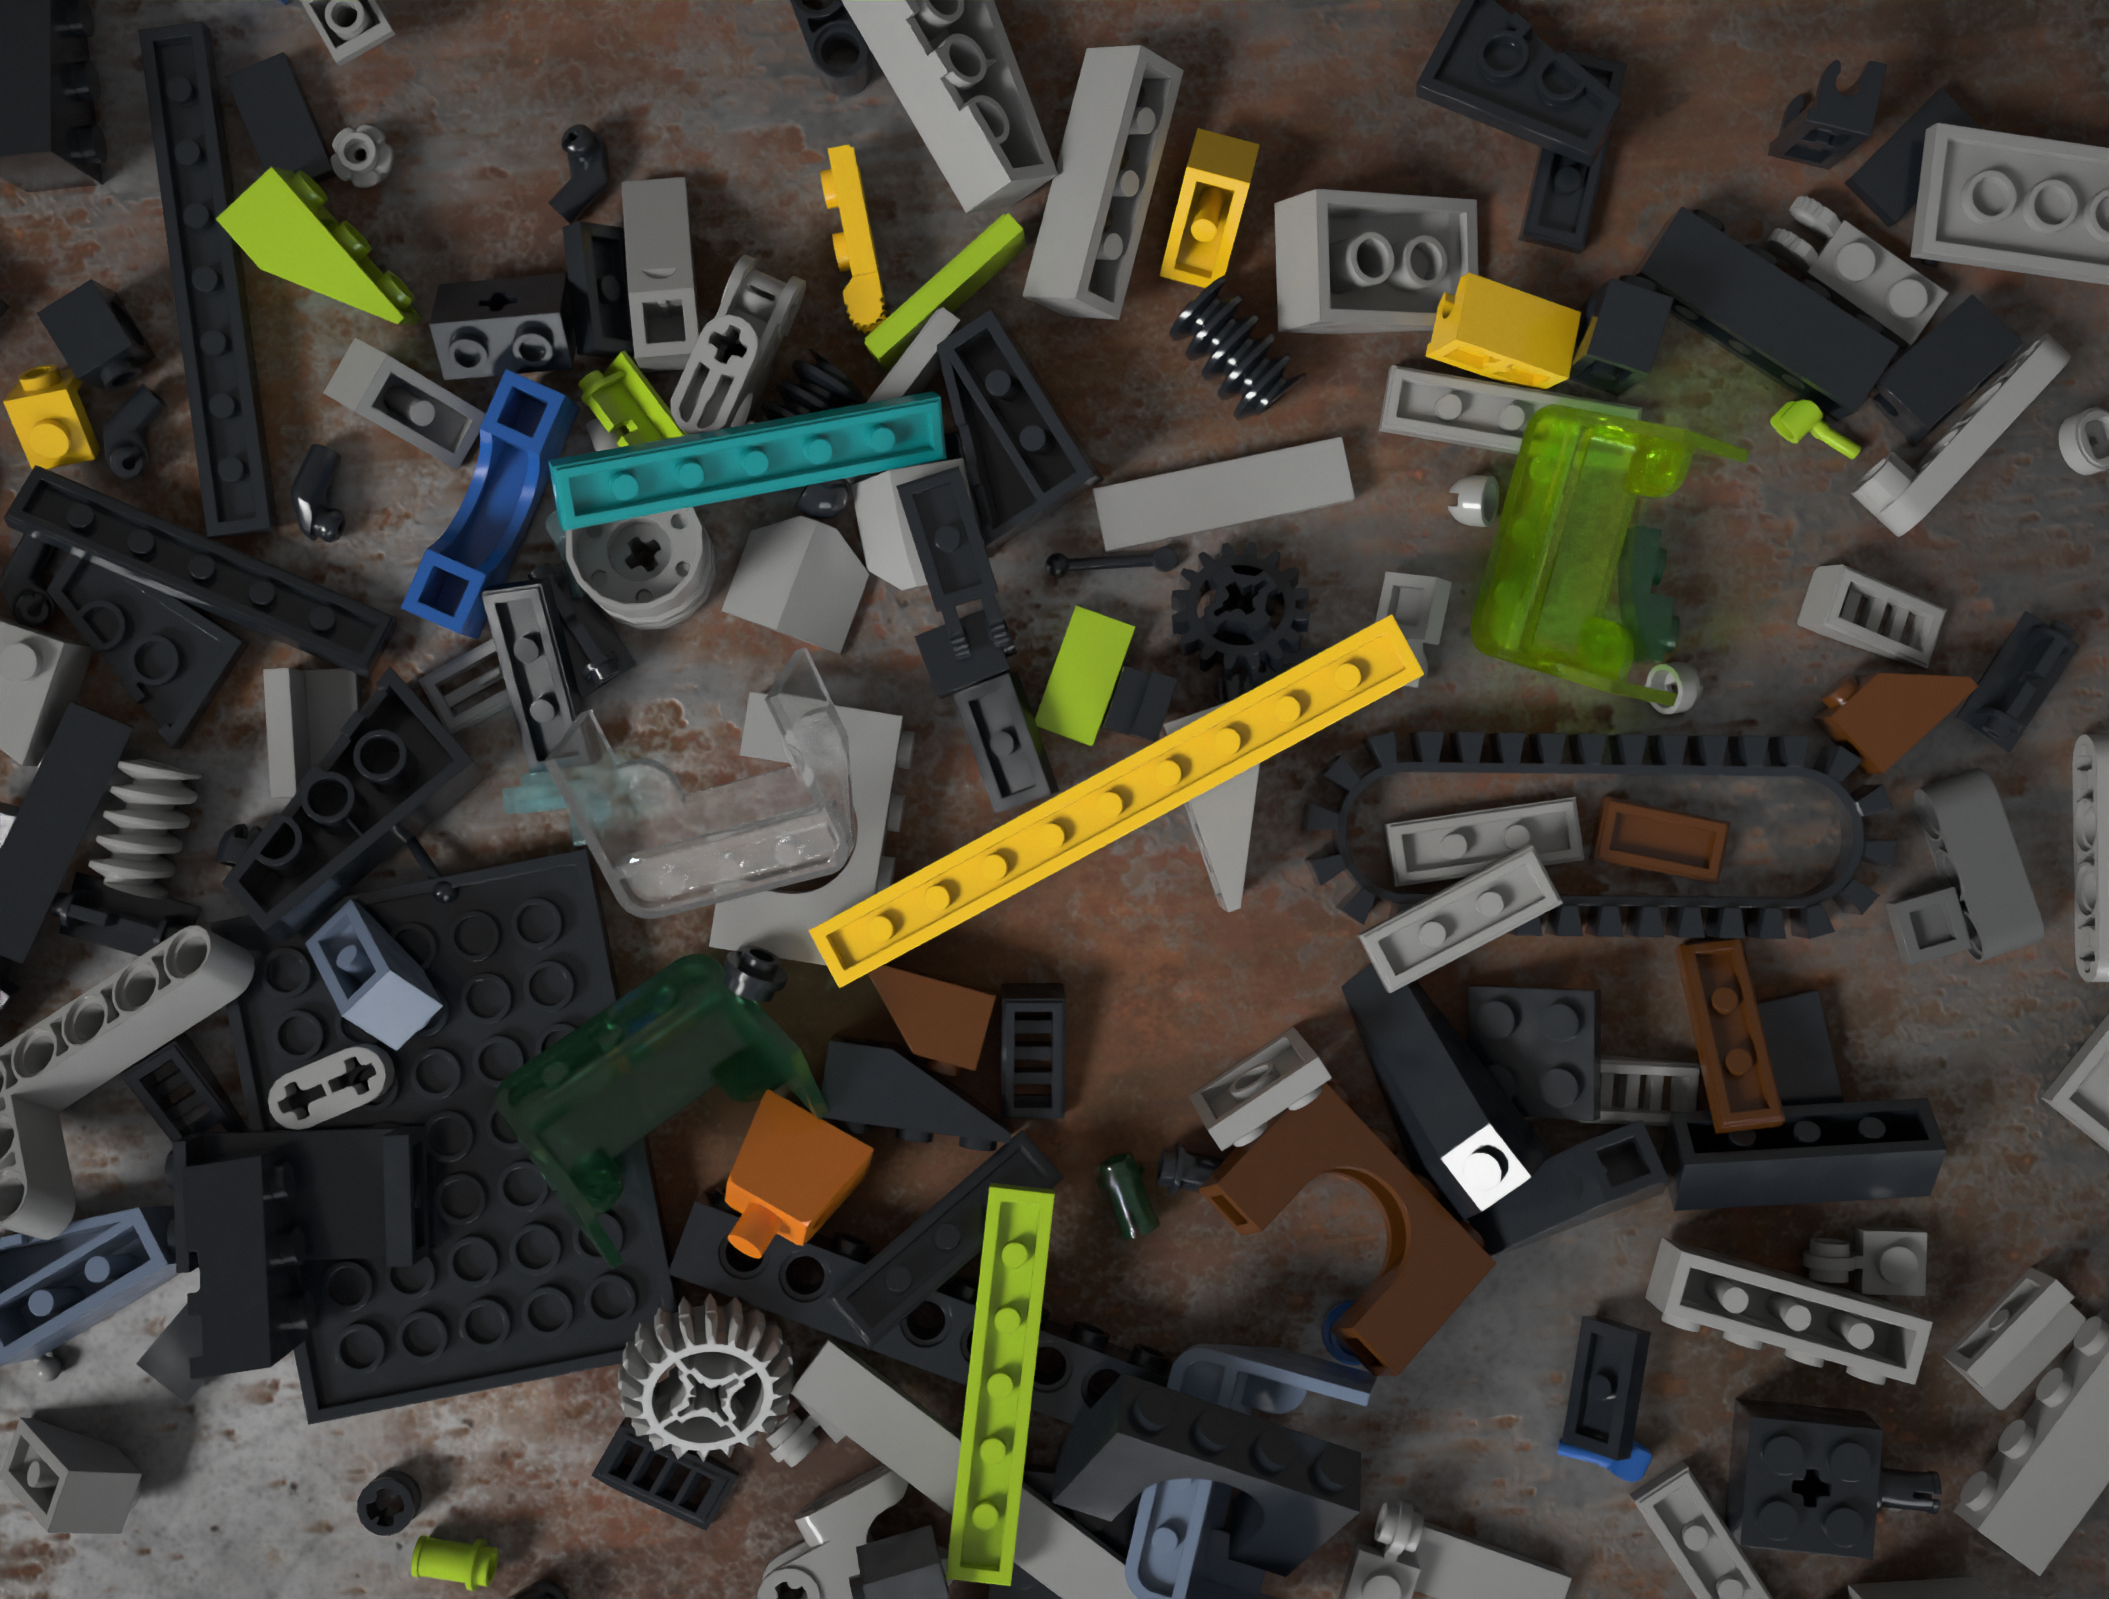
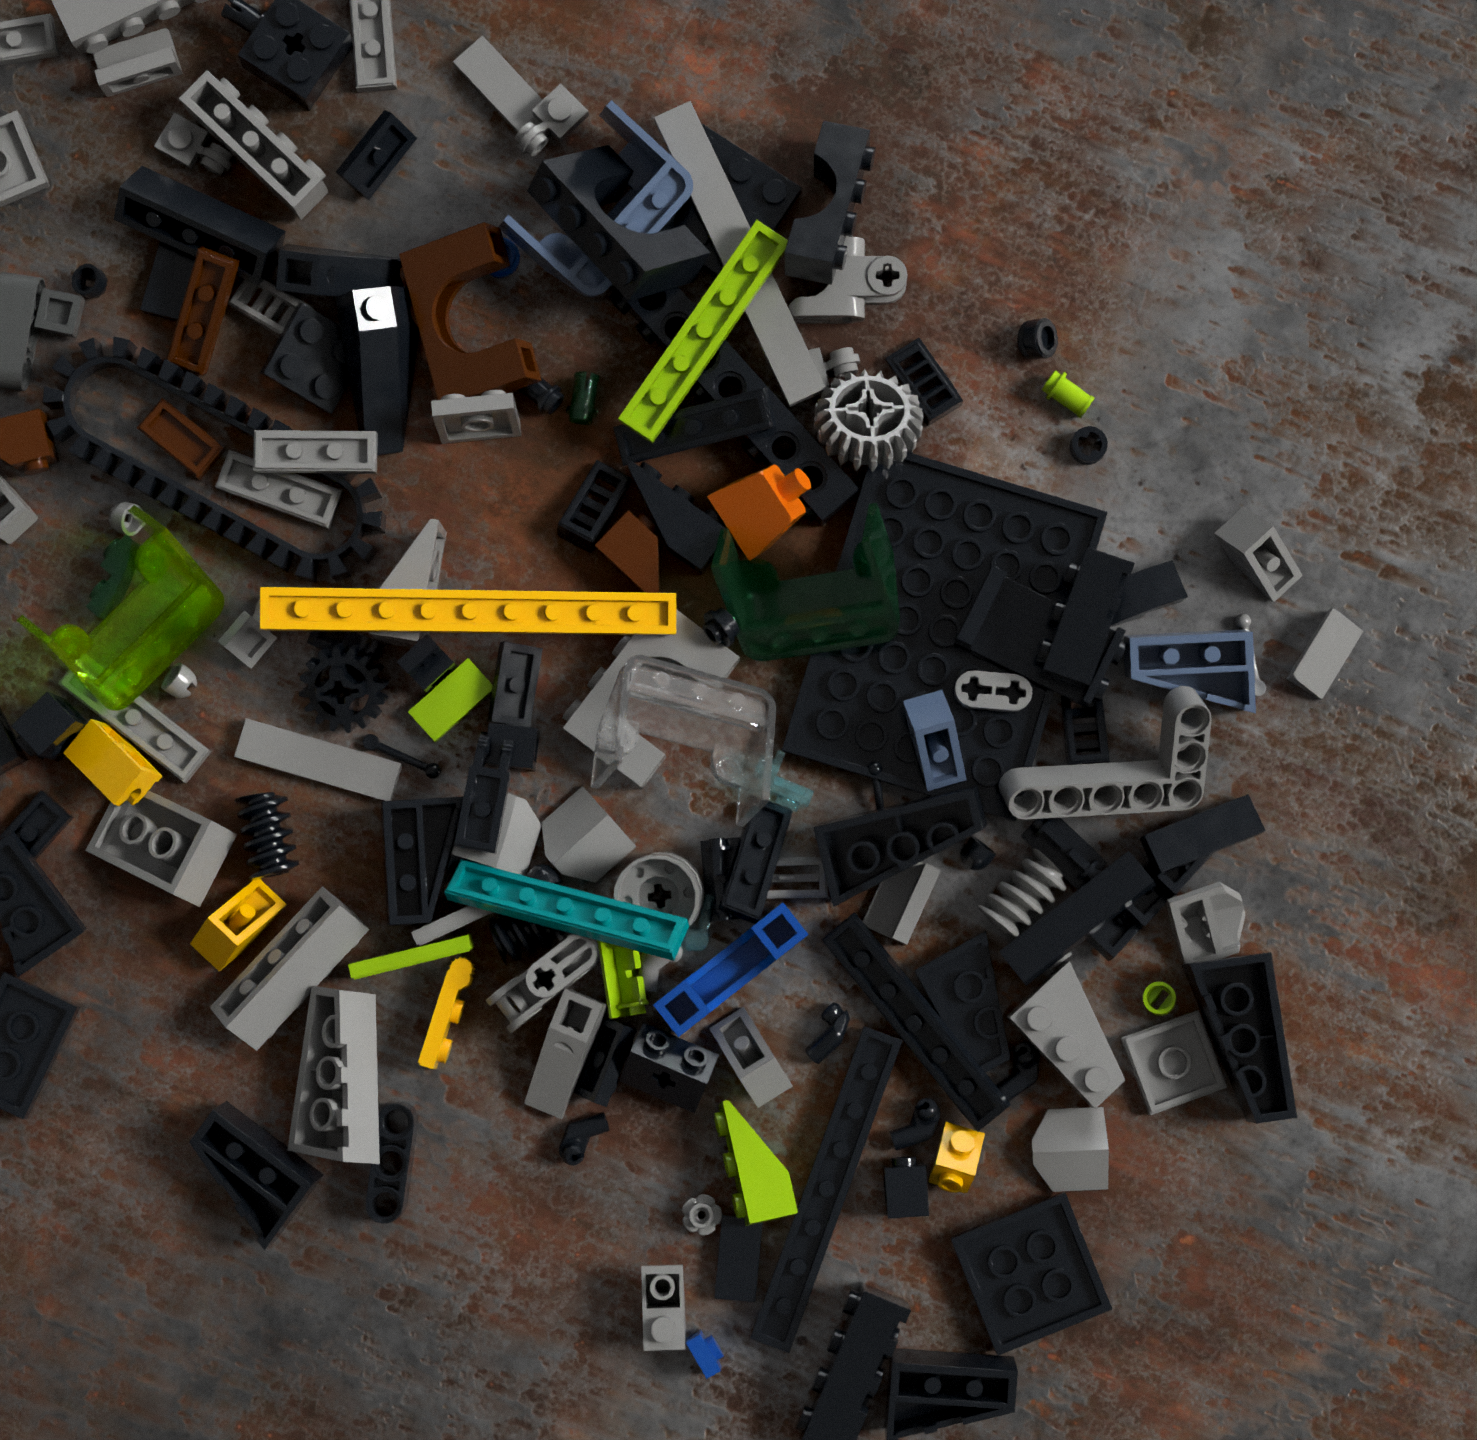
camera: 150 degrees left, 5 degrees down
blue hand [1556,1439,1652,1482] -> none
none -> black hinge [72,264,108,299]

